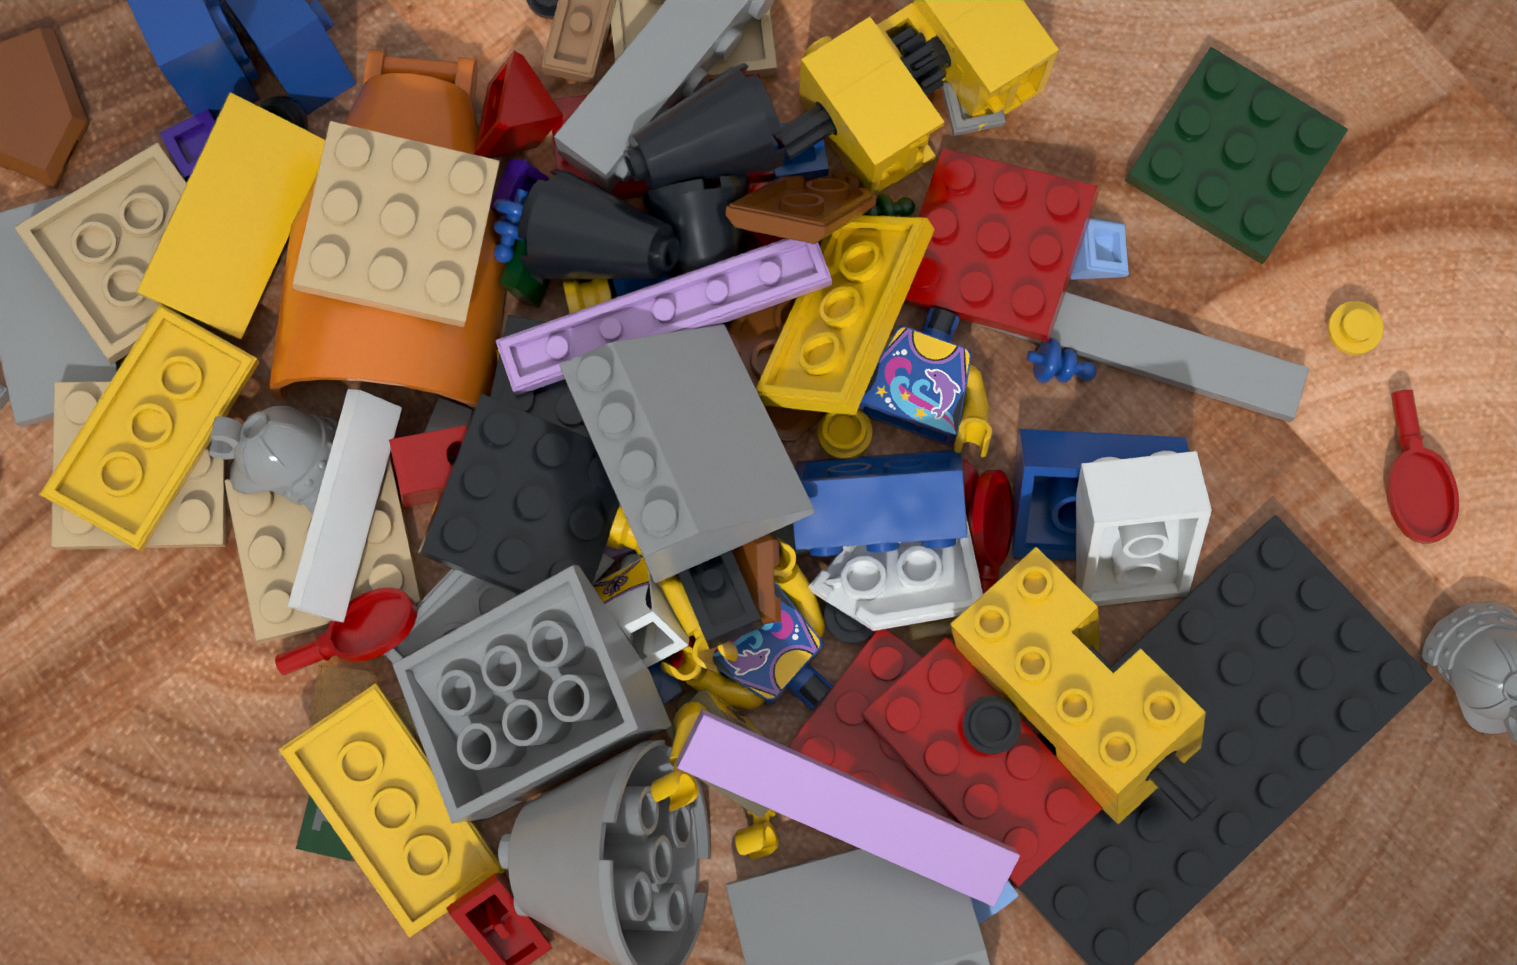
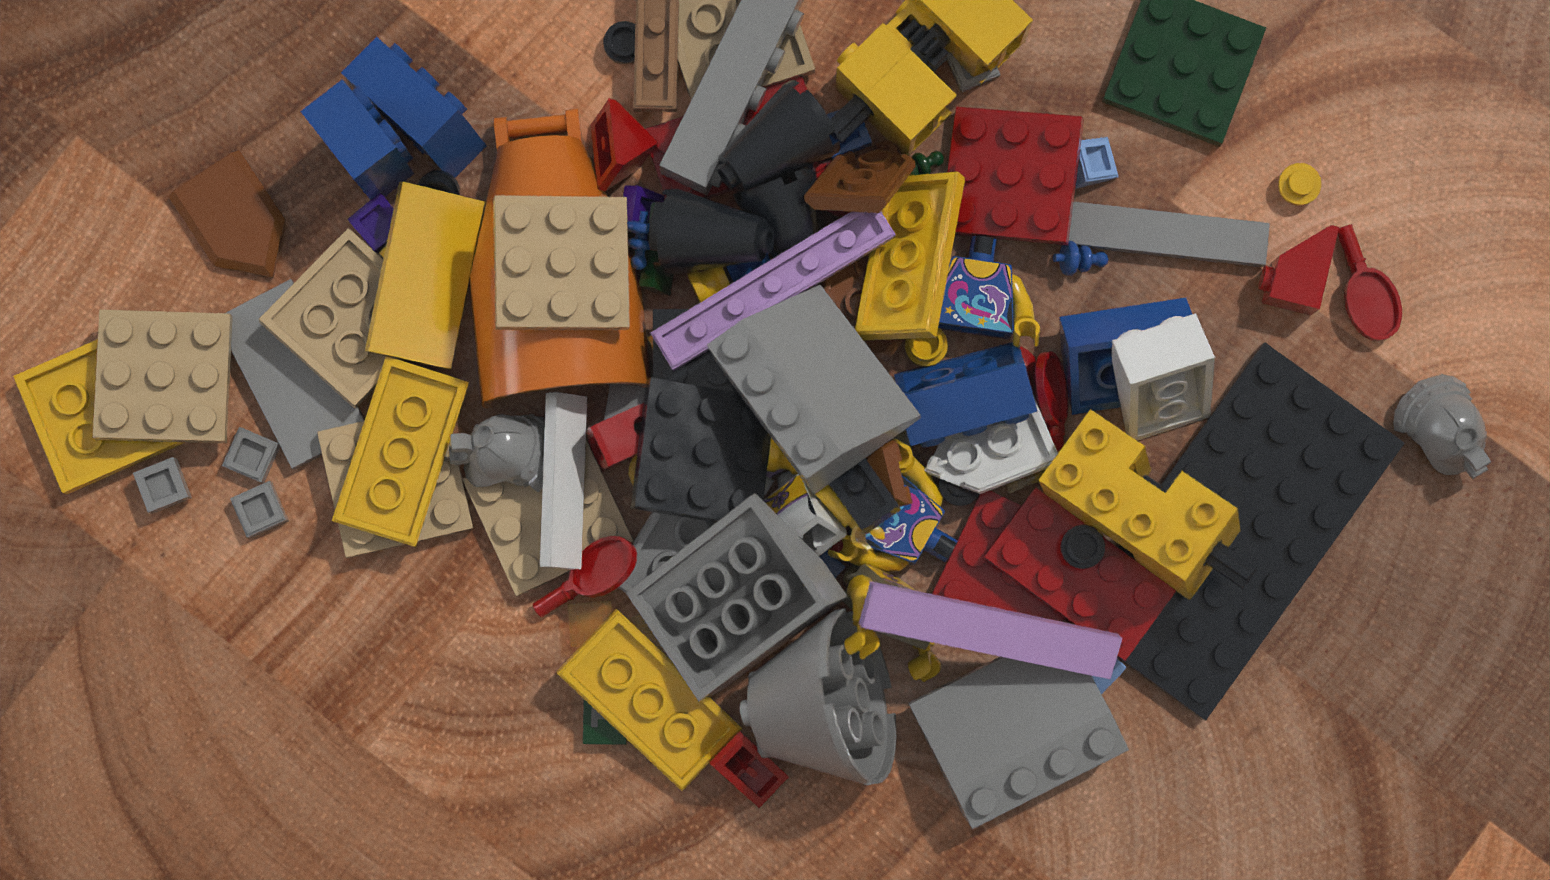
camera: 10 degrees left, 5 degrees up
none -> red slope [1258,225,1339,316]

